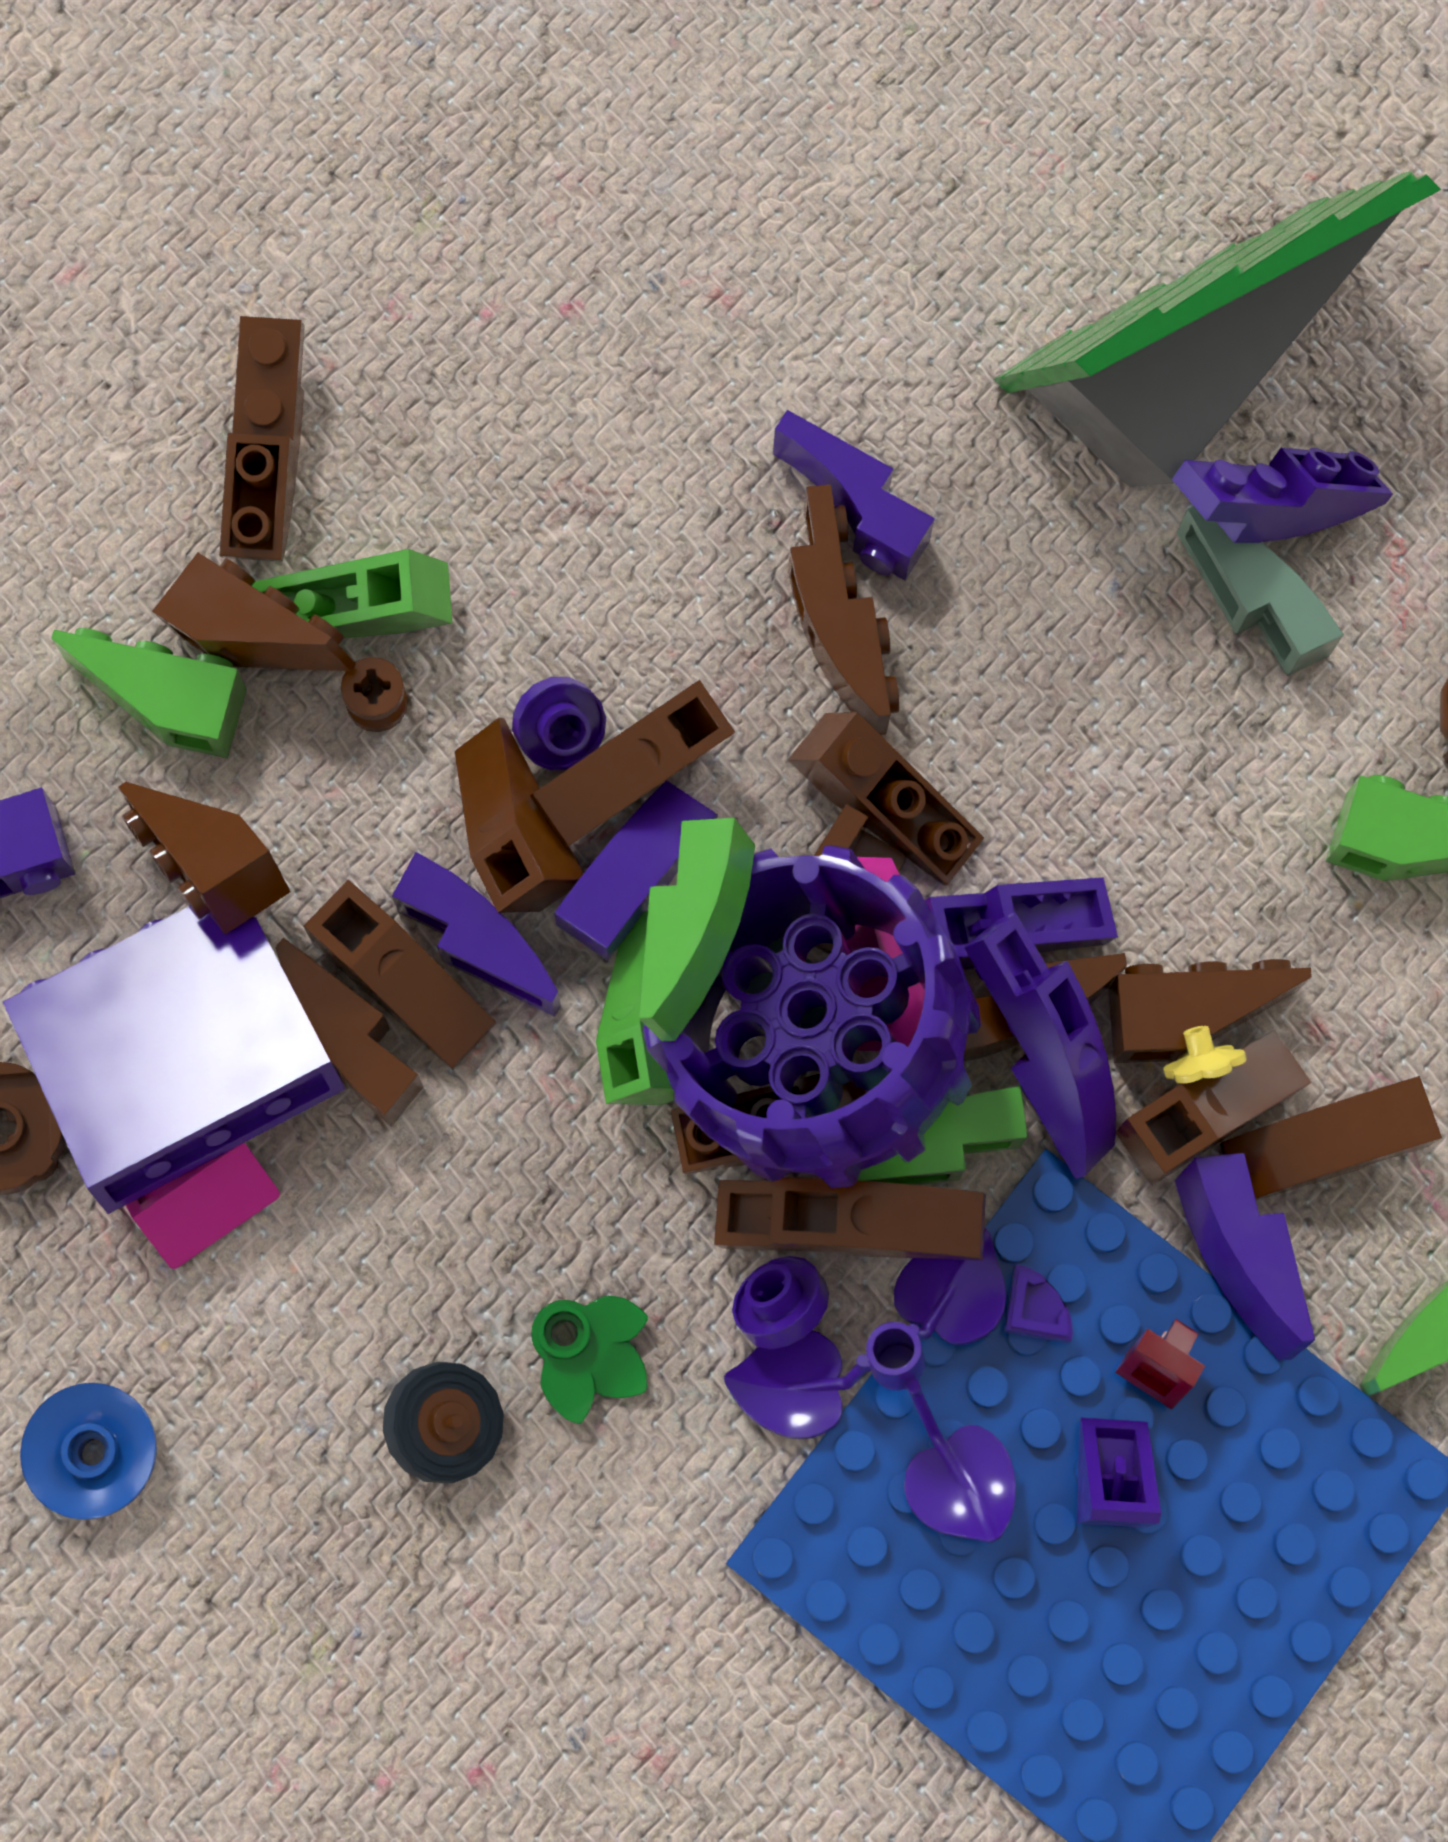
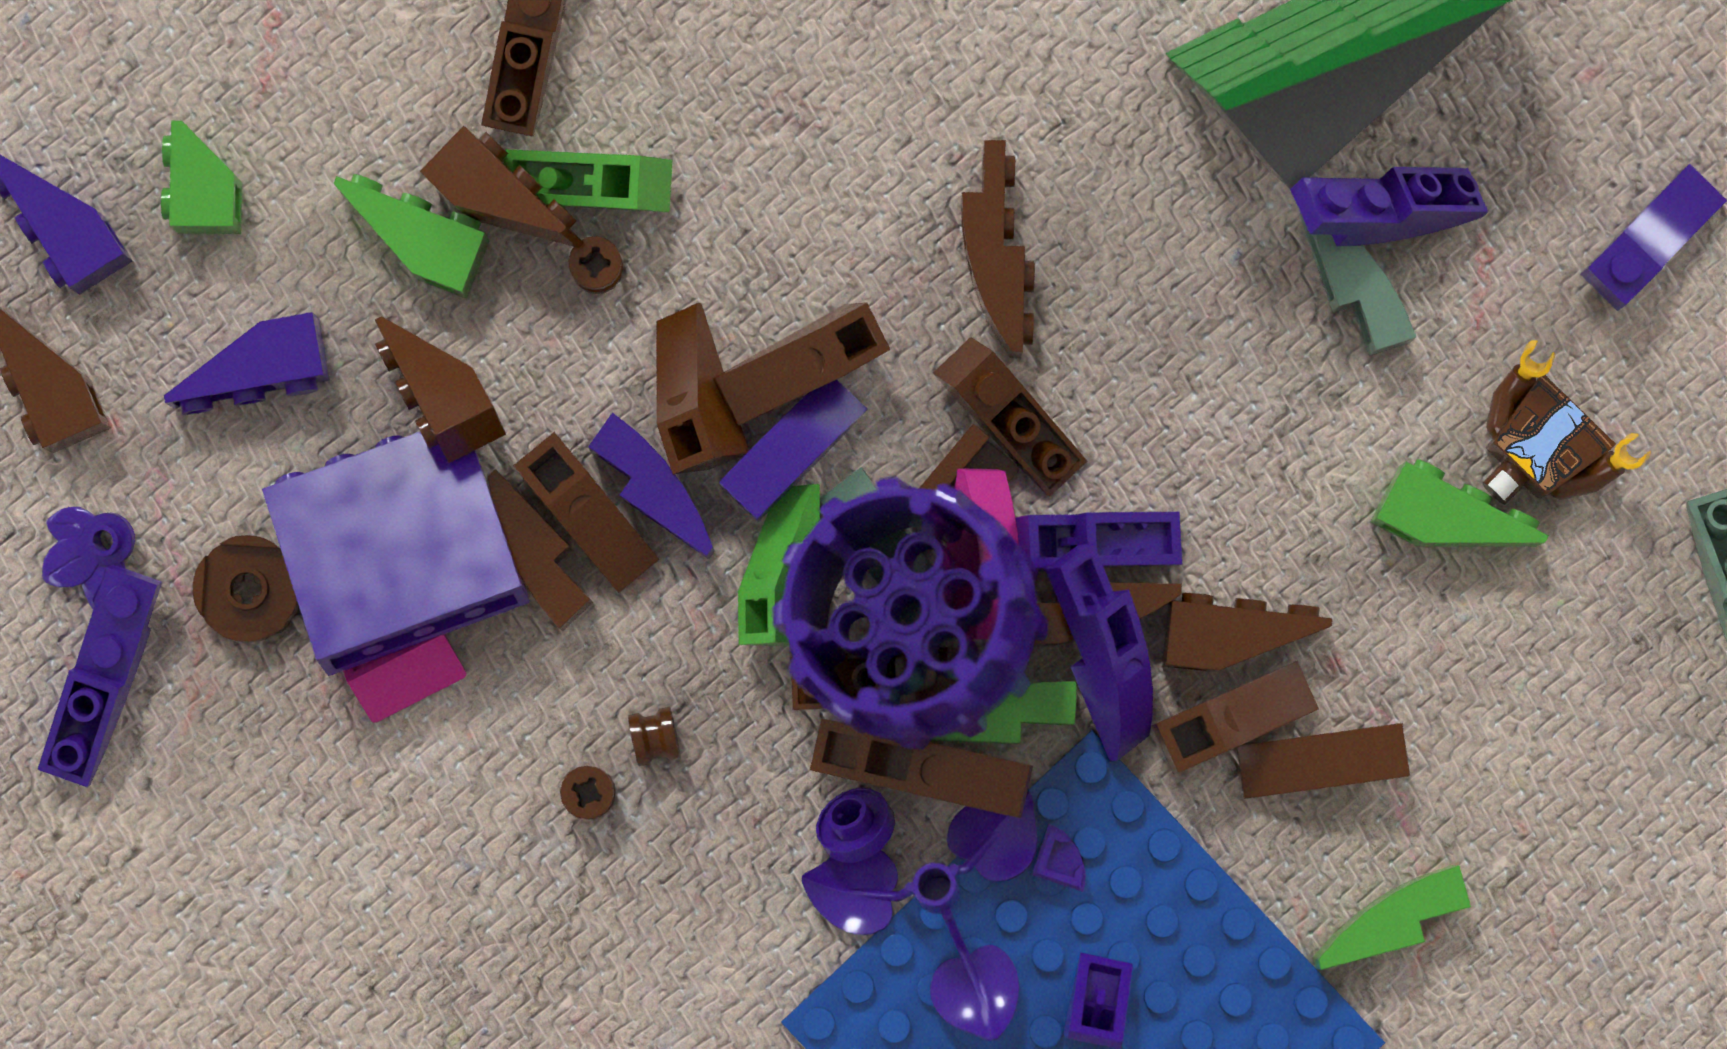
camera: 10 degrees right, 10 degrees up
blue dish [20,1383,157,1520] -> none
black wheel [382,1362,504,1483] -> none
dark purple plate [512,677,606,770] -> none
green plate [531,1296,648,1424] -> none
bright green slope [639,818,755,1042] -> none
dark purple slope [773,410,935,581] -> none
dark red tile [1115,1319,1205,1410] -> none
light yellow plant [1163,1026,1247,1084] -> none
dark purple slope [1174,1153,1315,1361] -> none
none -> reddish brown wheel [560,766,616,819]
none -> reddish brown wheel [628,706,681,767]

